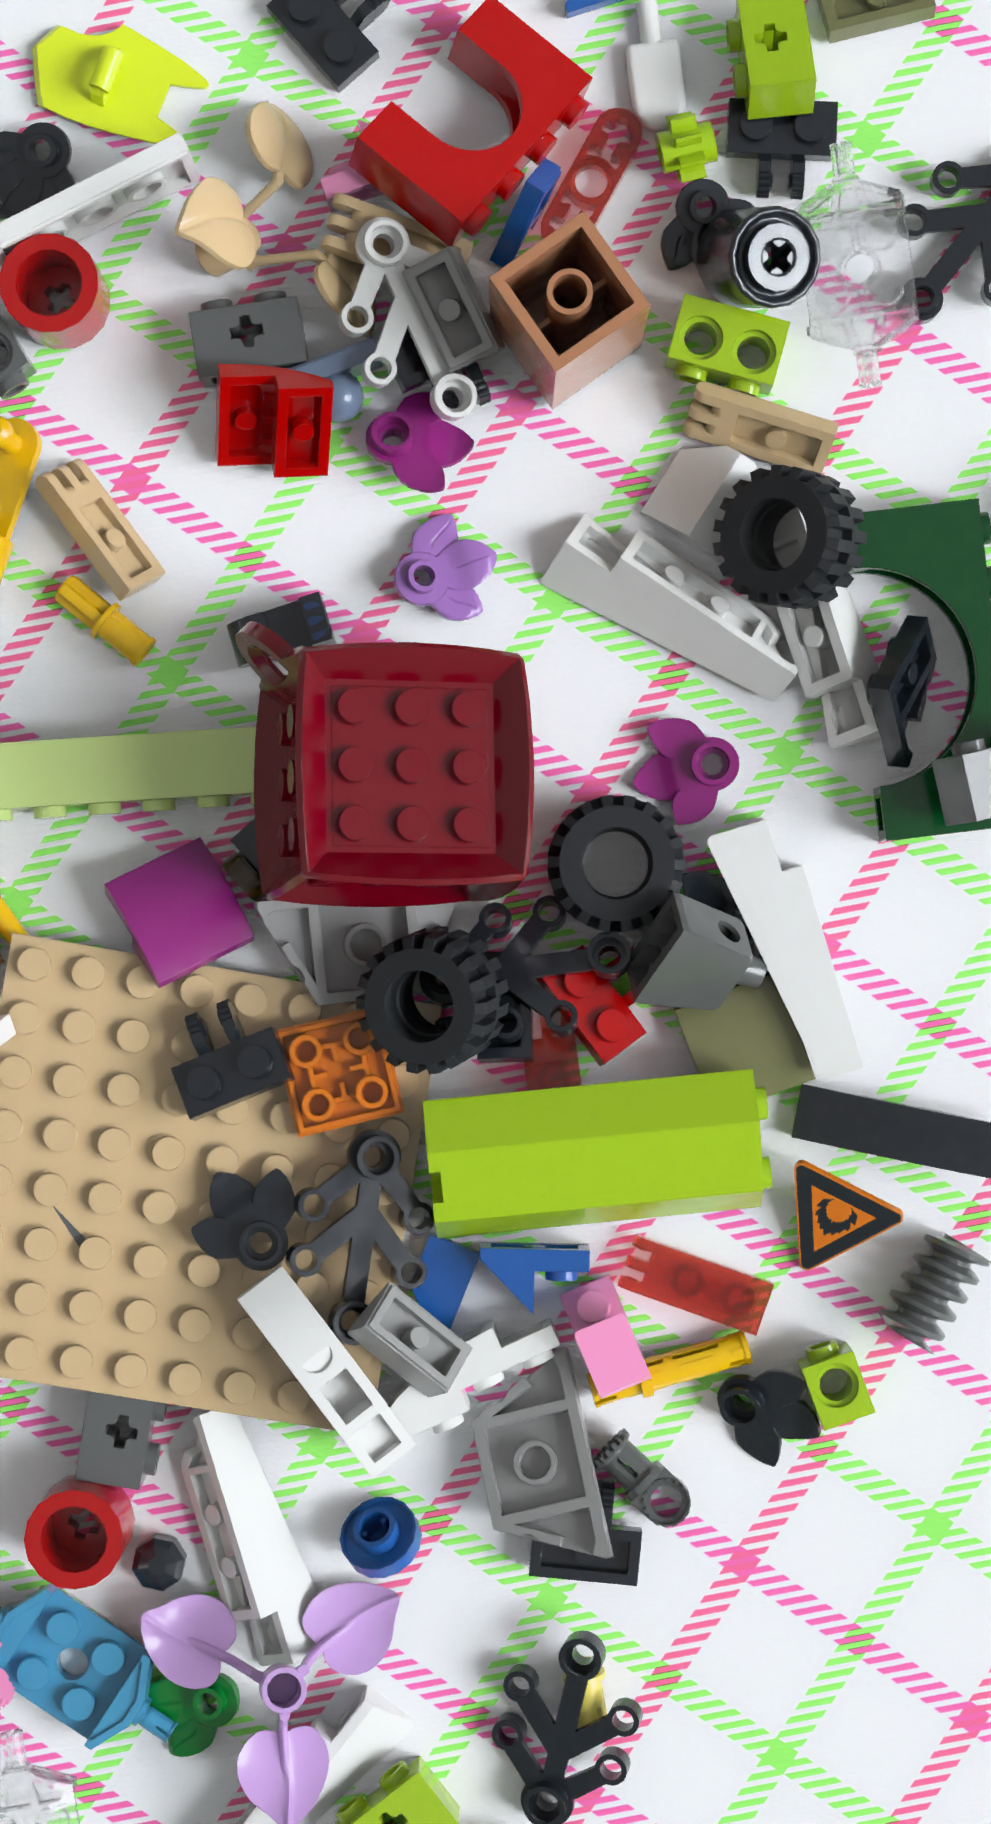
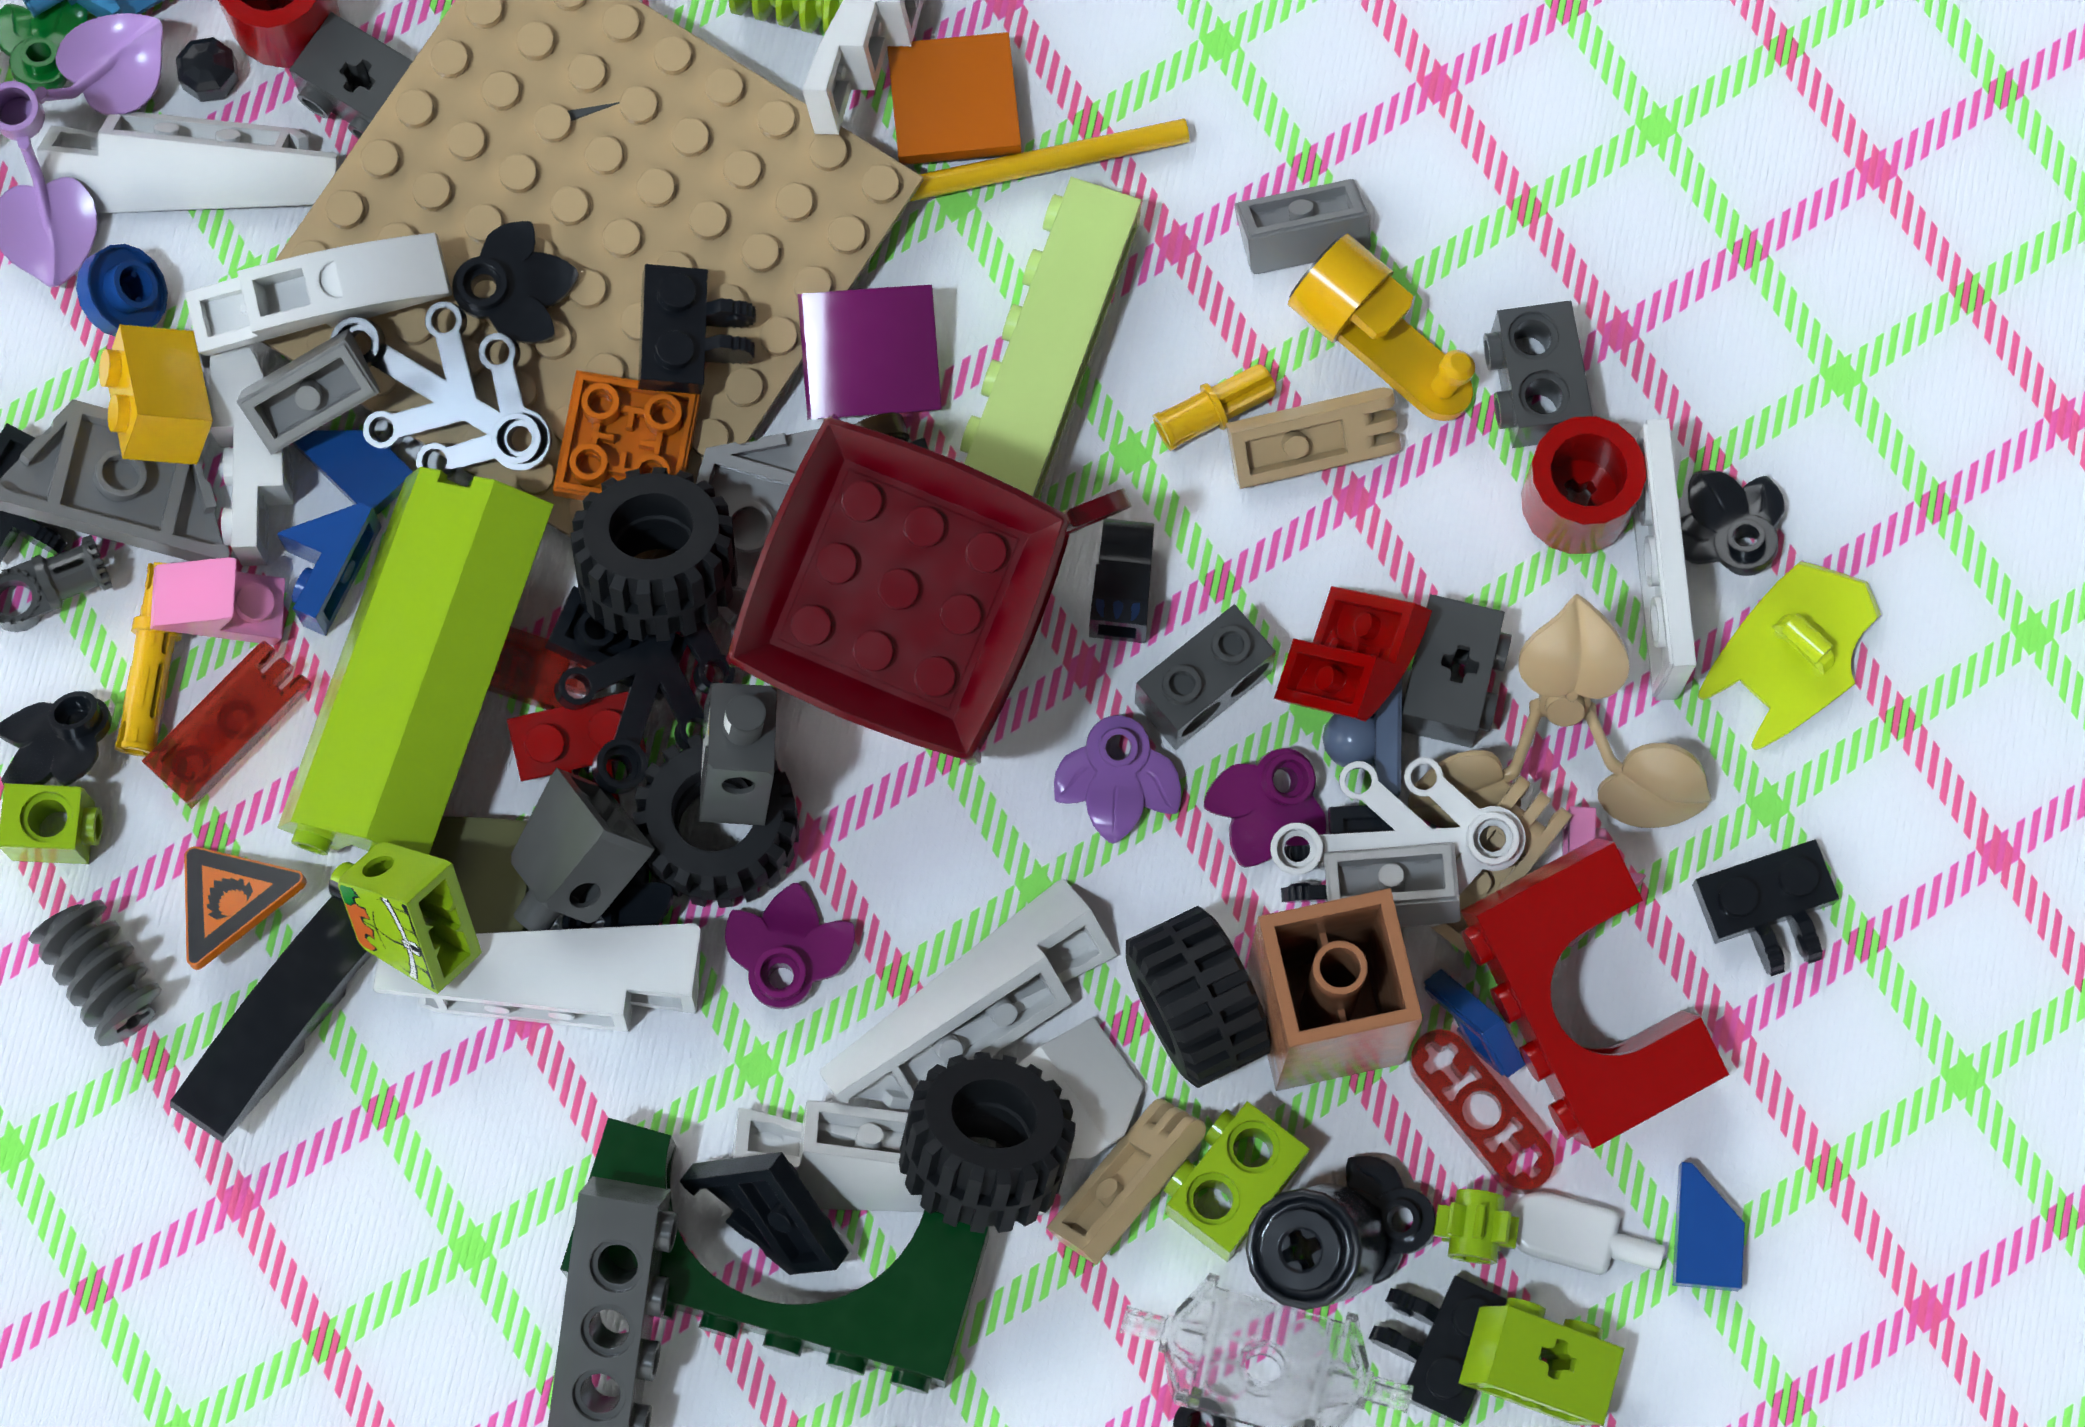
camera: 110 degrees right, 15 degrees down
none -> yellow brick [99,324,213,465]
none -> lime torso [329,842,482,994]
none -> dark grey torso [699,683,777,826]
none -> black tyre [1126,906,1270,1088]
none -> dark grey brick [1135,604,1276,750]

